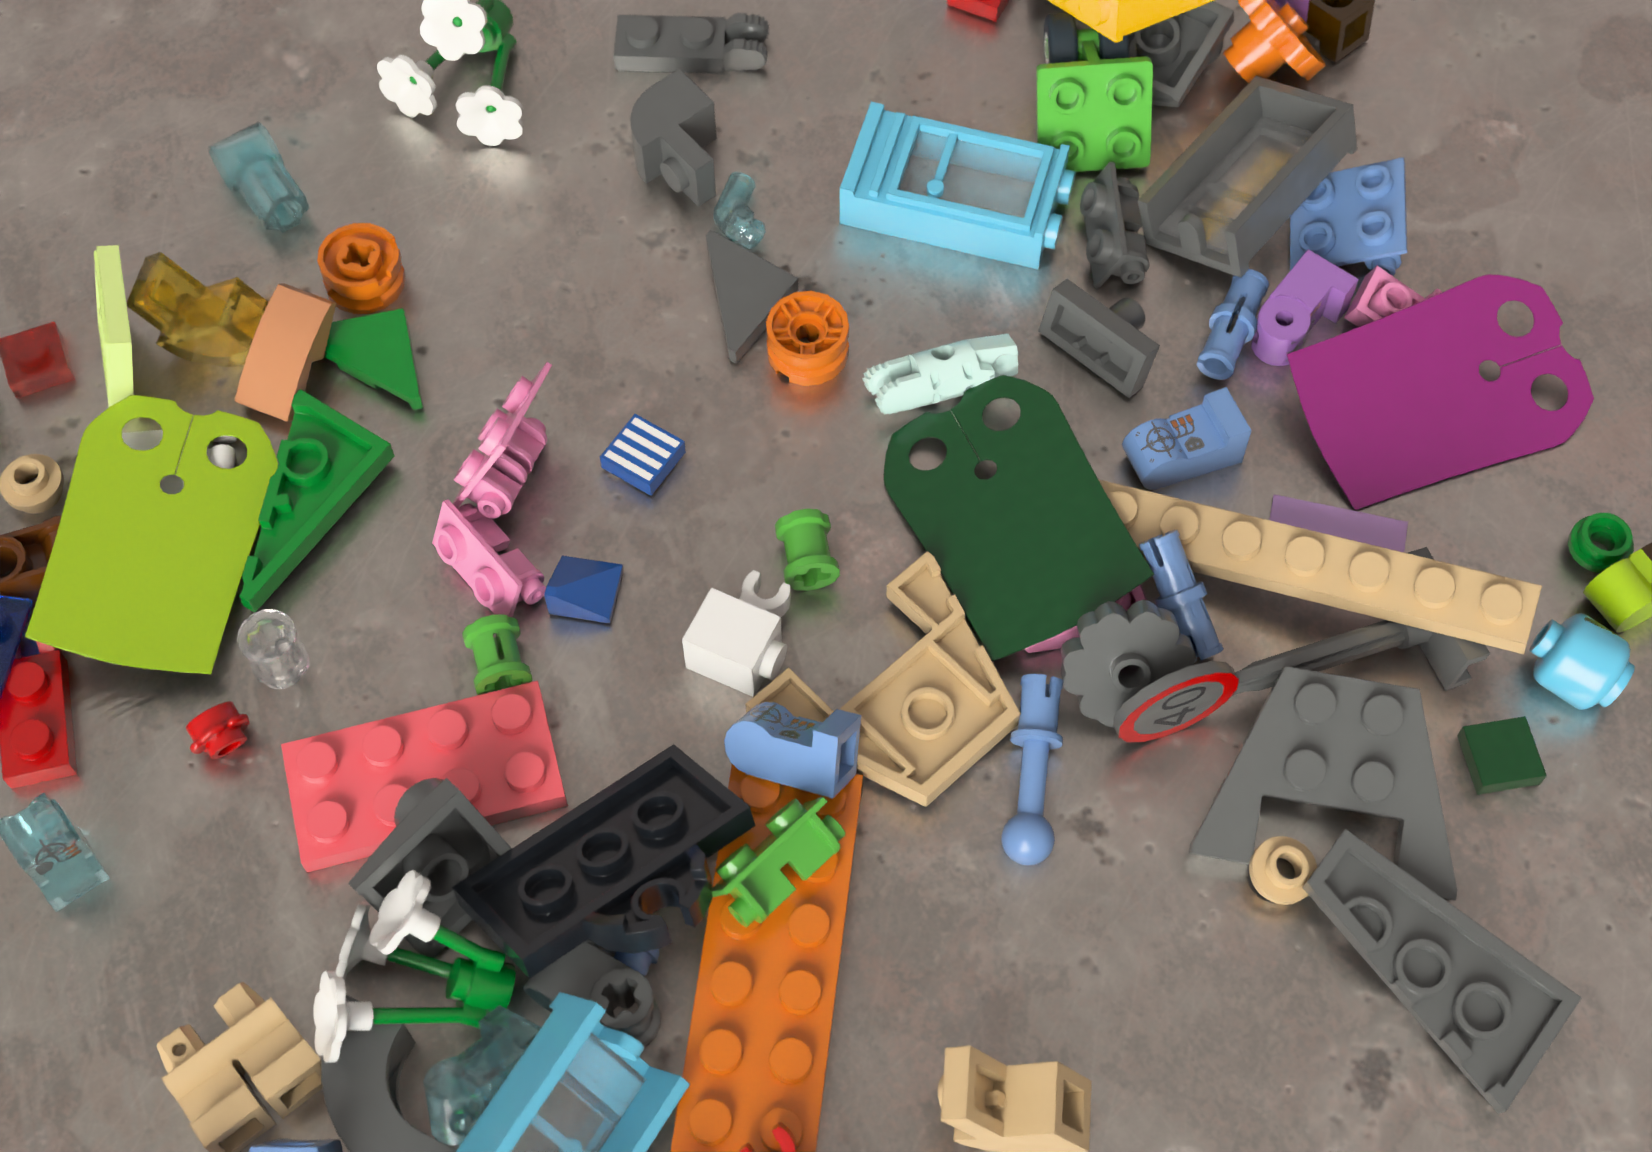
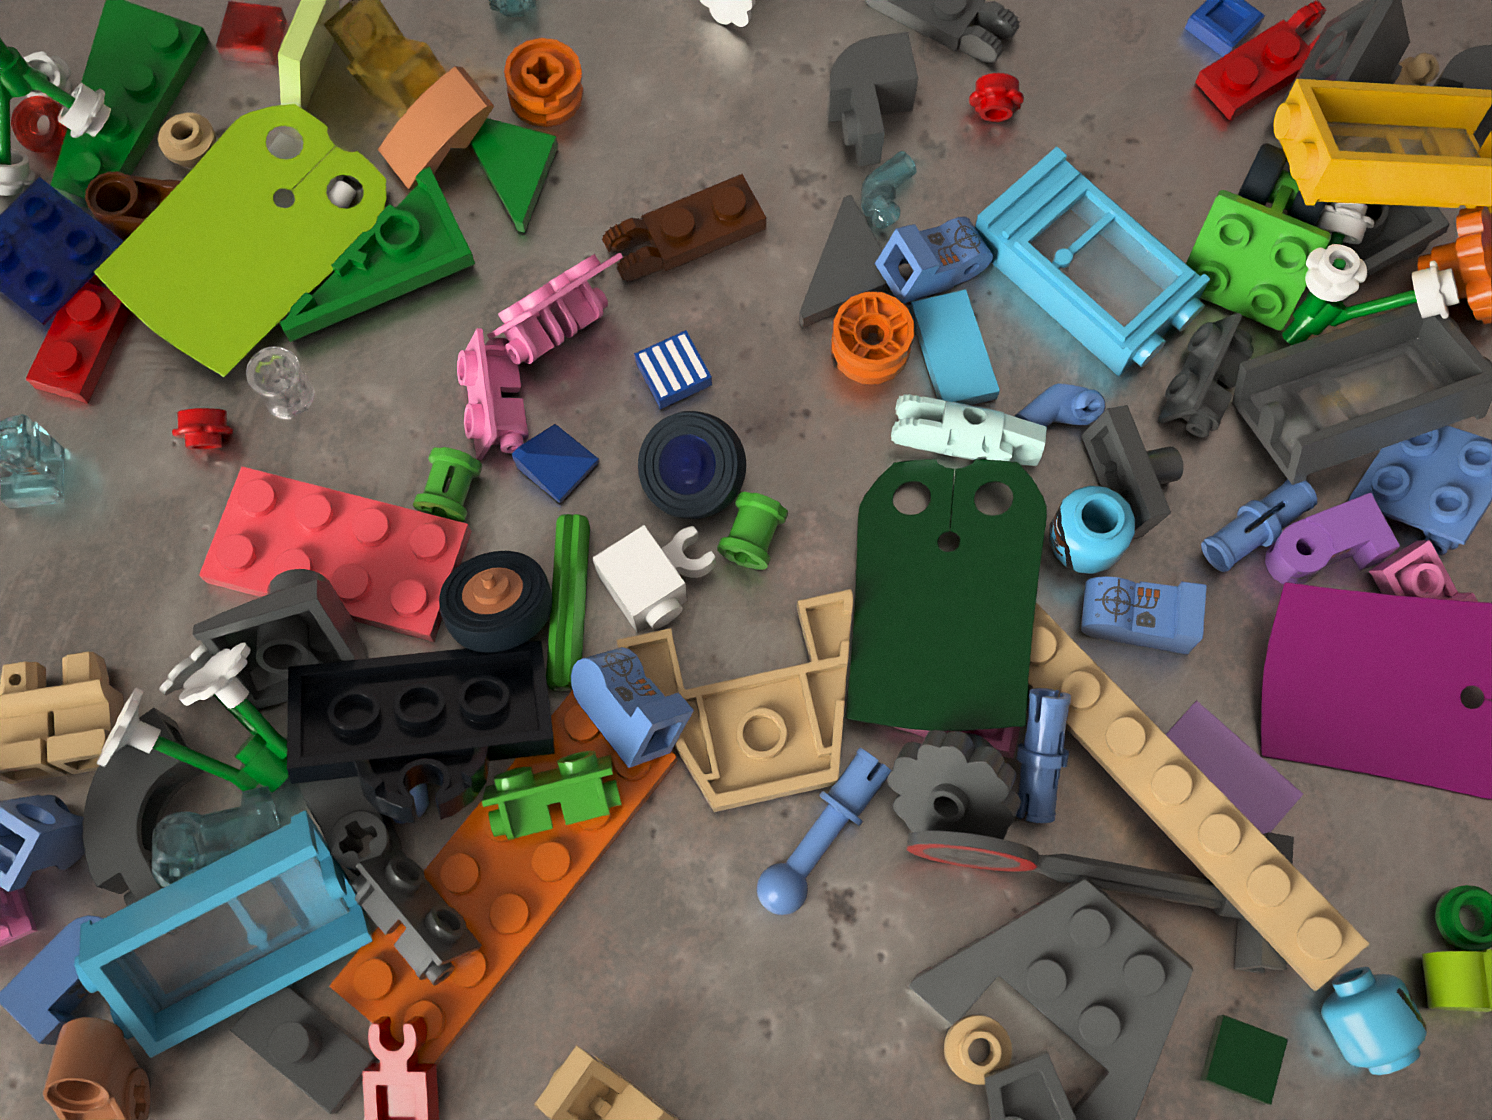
camera: 30 degrees right, 10 degrees up
none -> dark grey hinge [352,849,482,986]
none -> black wheel [439,551,552,652]
none -> bright green axle [546,514,590,691]
none -> reddish brown hinge [602,174,767,281]
none -> black wheel [638,411,746,519]
none -> medium blue leg [875,217,993,303]
none -> medium azure tile [909,289,1000,405]
none -> red plate [969,73,1024,122]
none -> medium blue arm [1014,384,1106,427]
none -> medium azure head [1049,485,1135,574]
none -> white plant [1282,202,1460,345]

